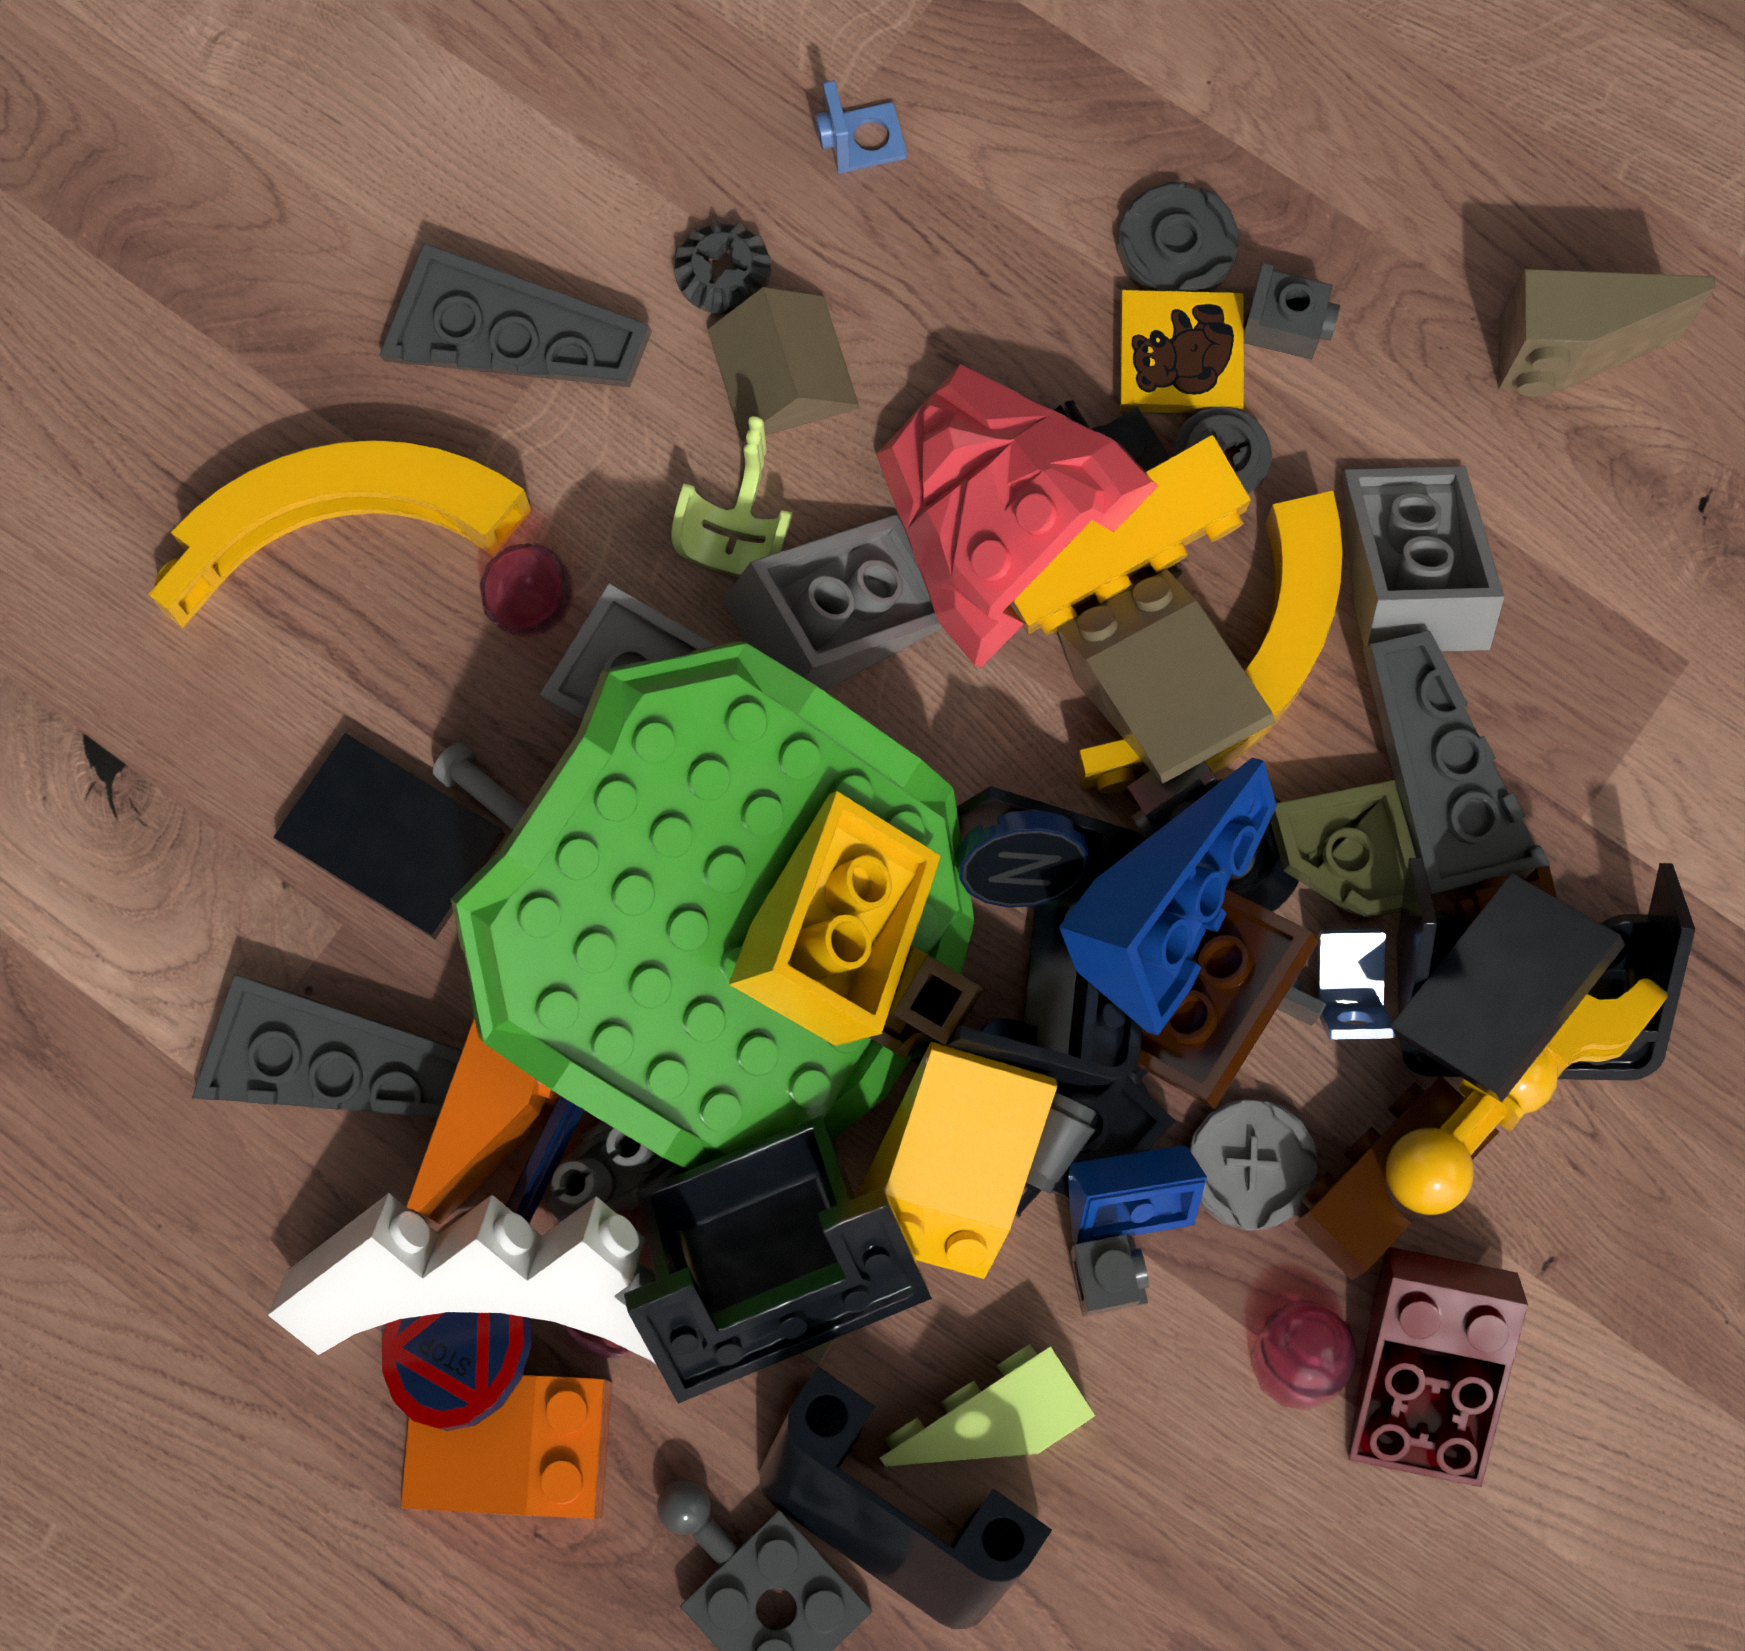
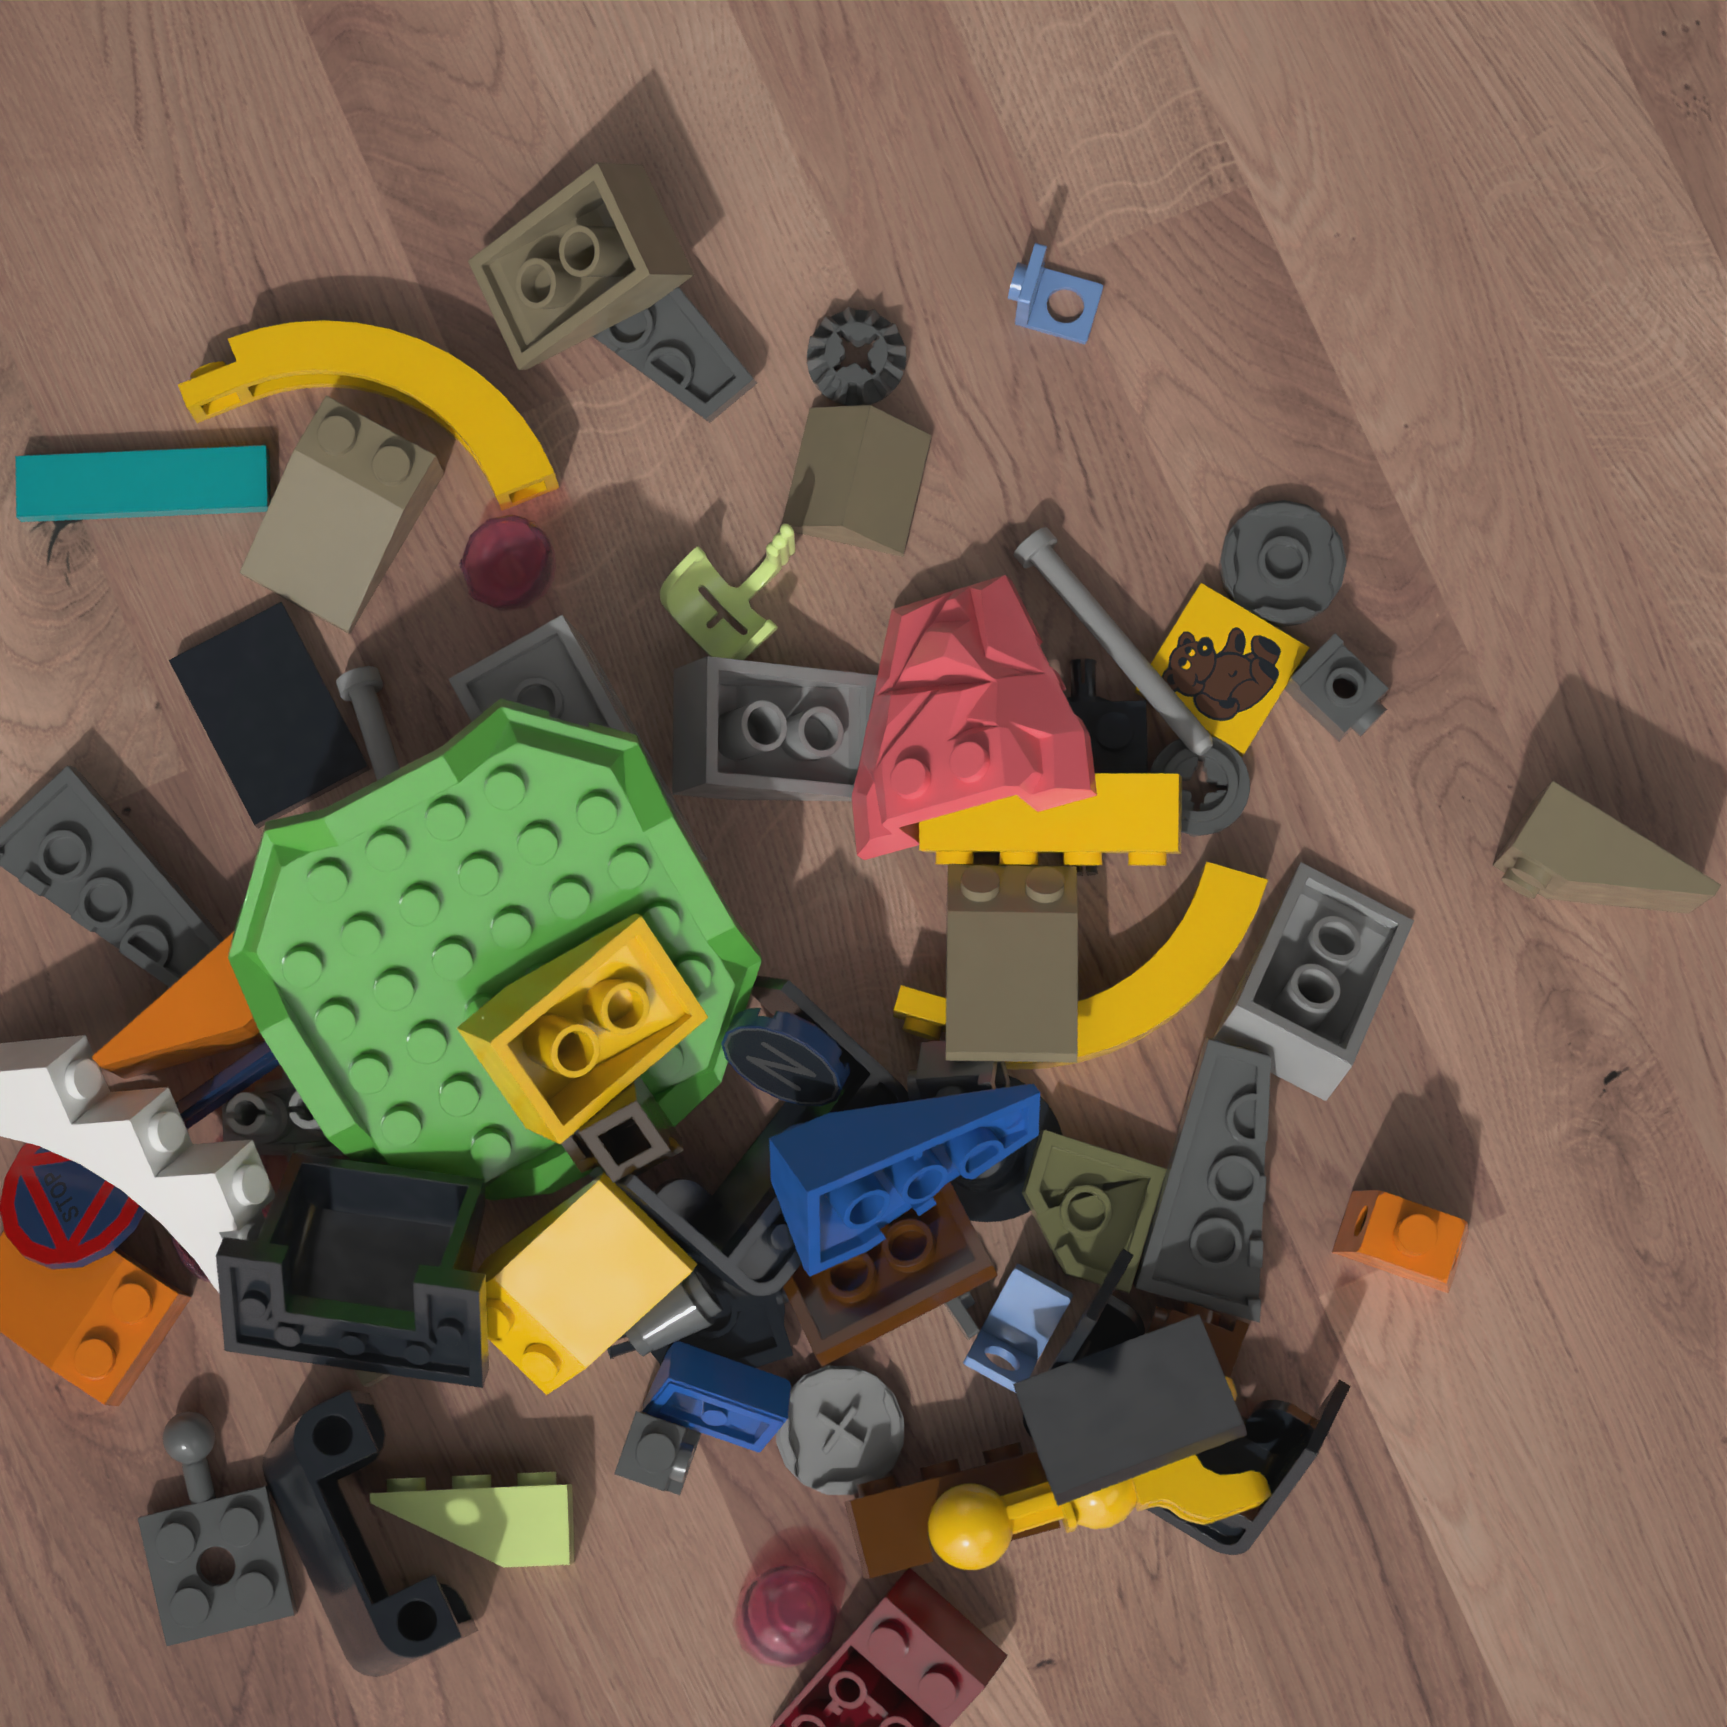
camera: 30 degrees right, 5 degrees up
none -> teal tile [15,445,271,522]
none -> dark tan slope [240,396,444,634]
none -> dark tan slope [468,162,694,370]
none -> light grey bar [1013,527,1213,756]
none -> orange torso [1332,1190,1469,1293]

